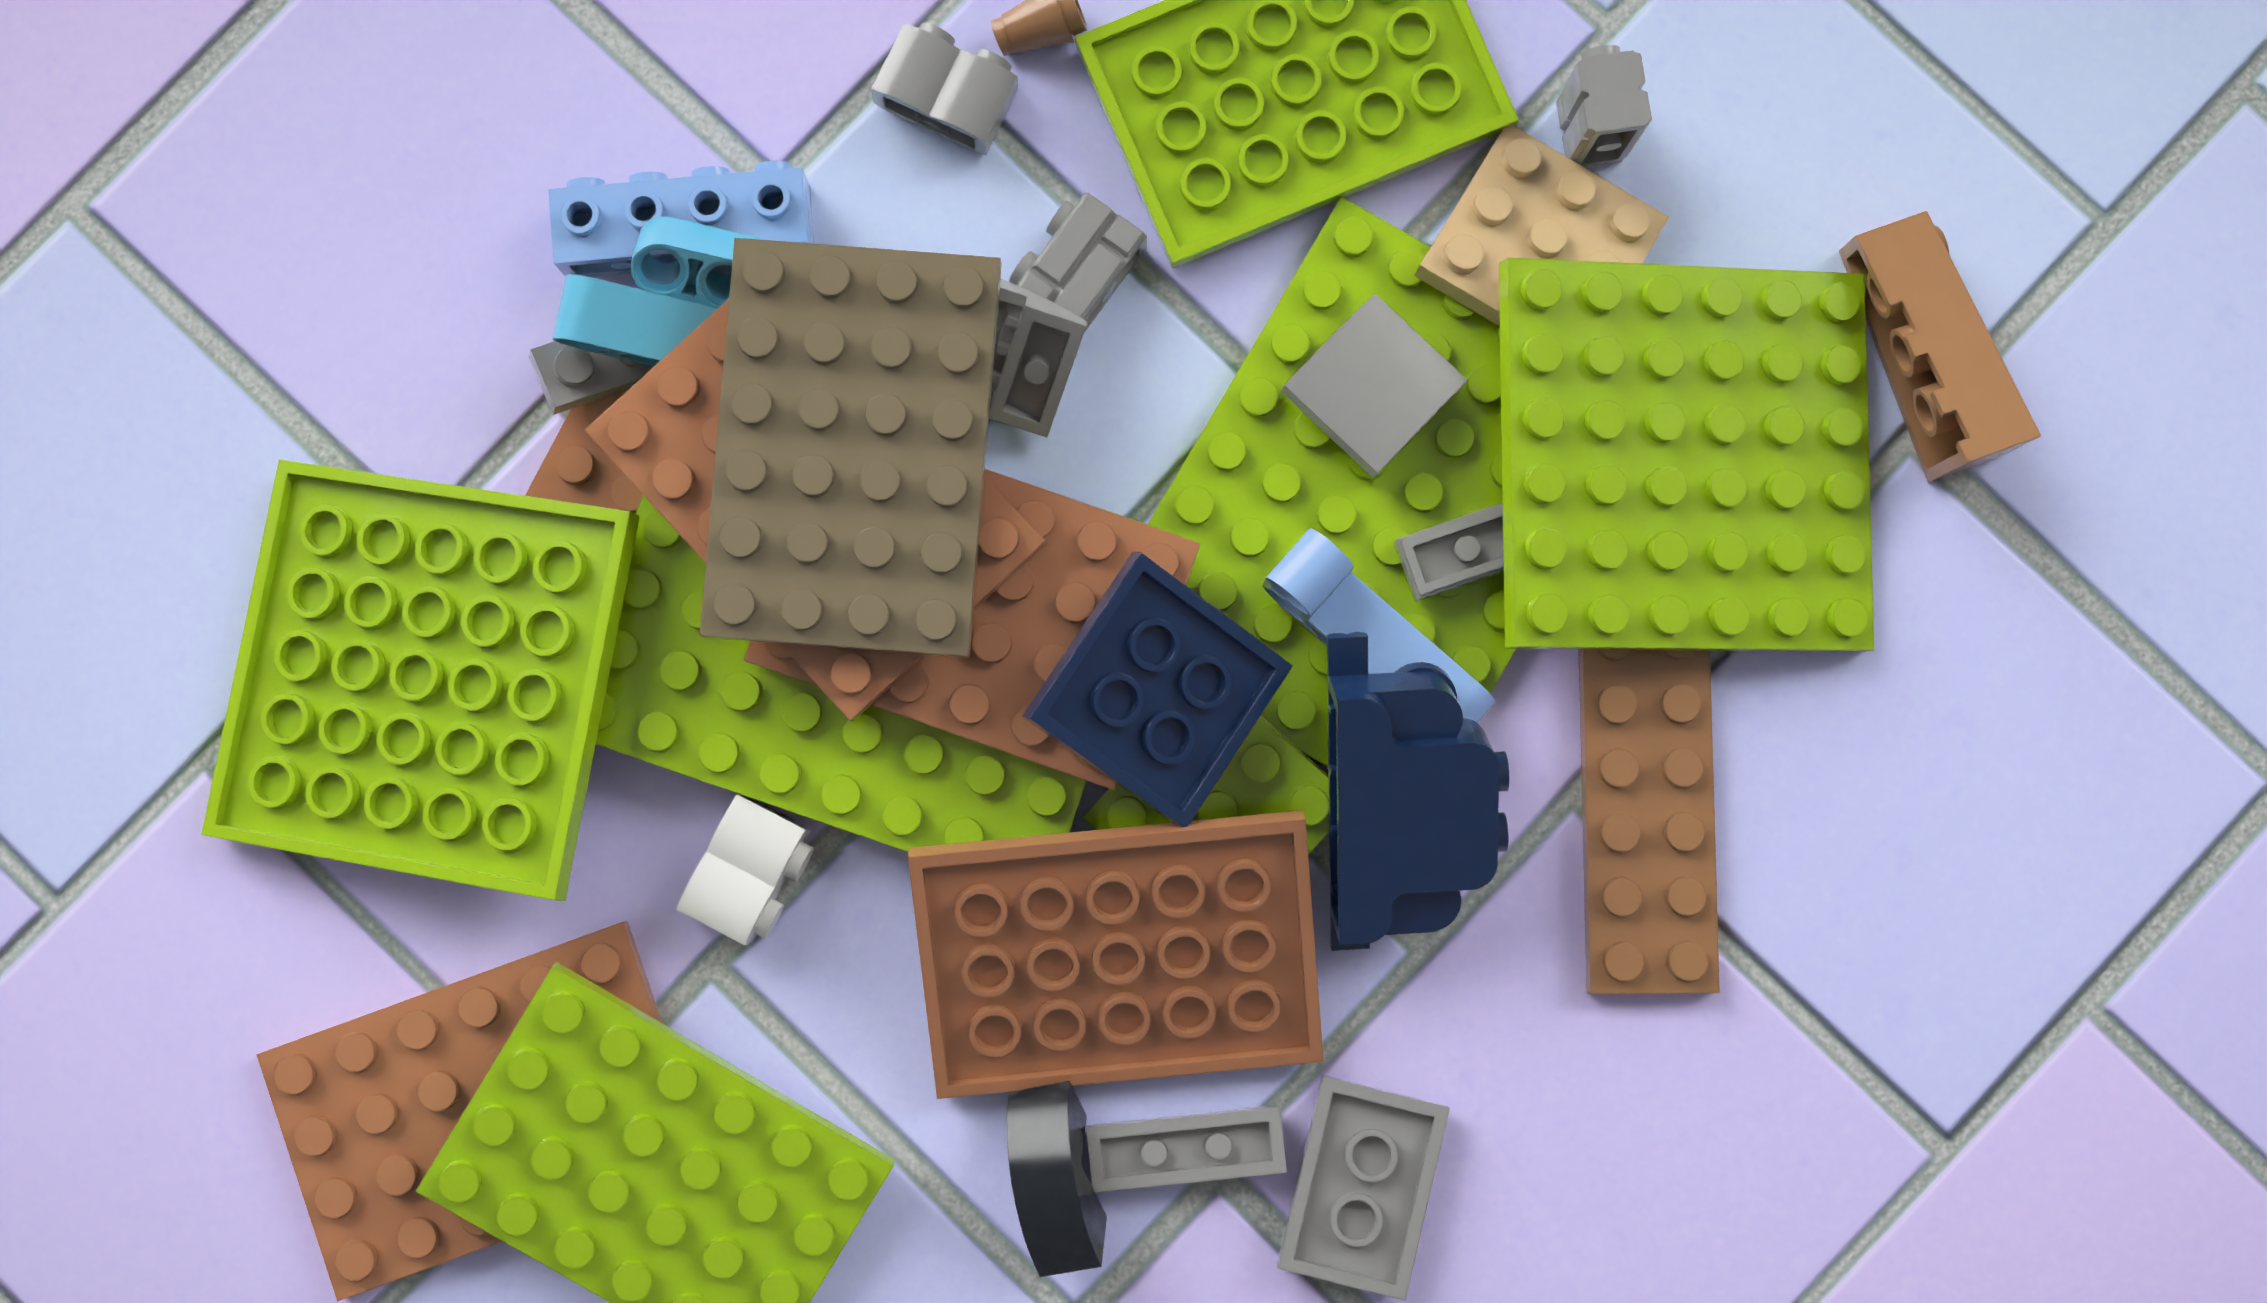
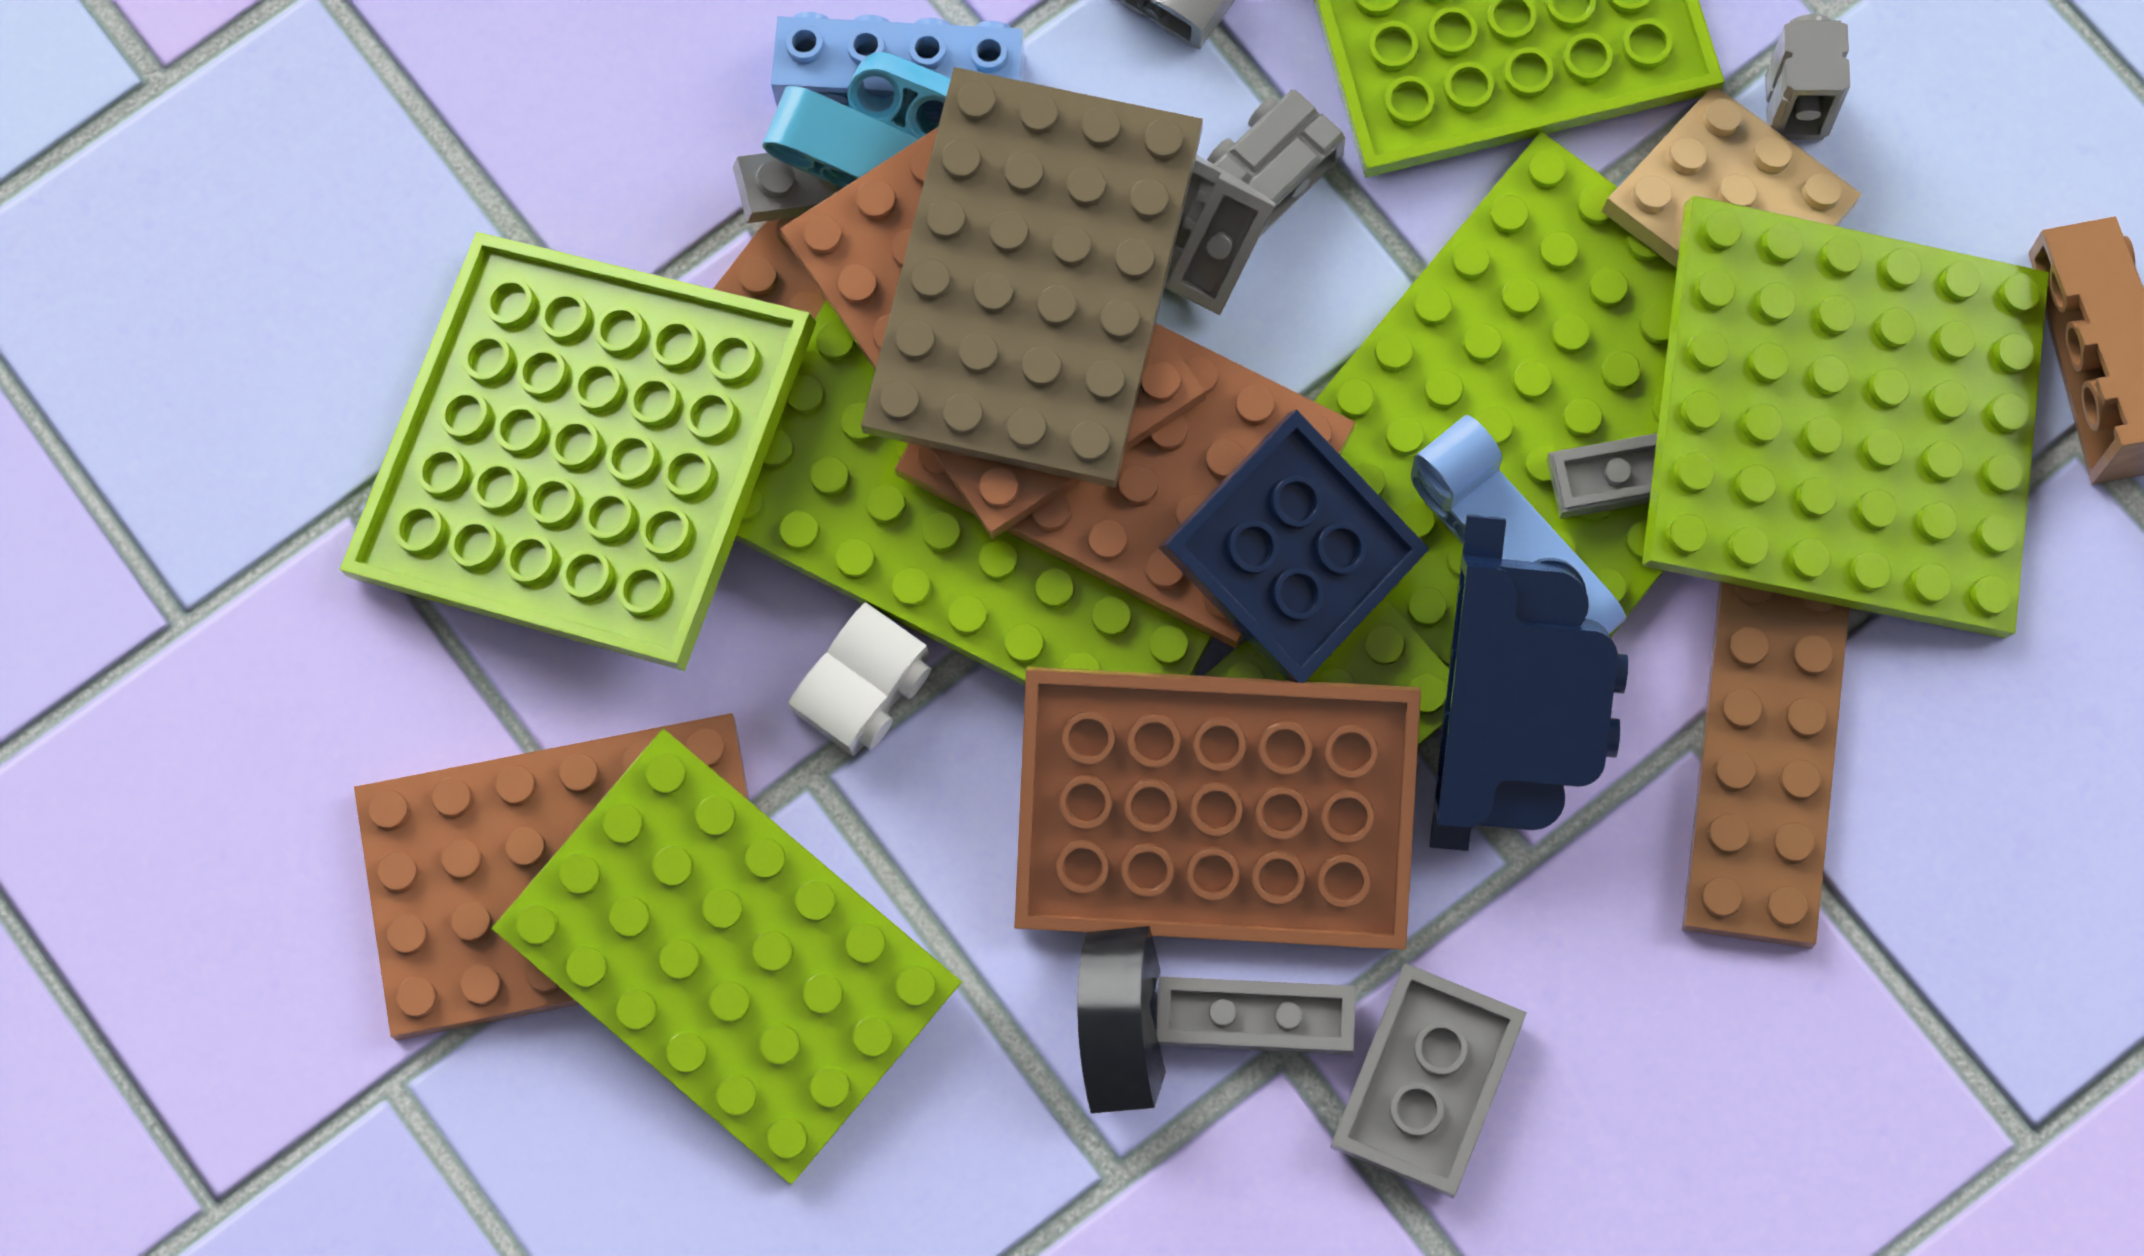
camera: 15 degrees right, 10 degrees down
light grey slope [1281,294,1468,479] -> none

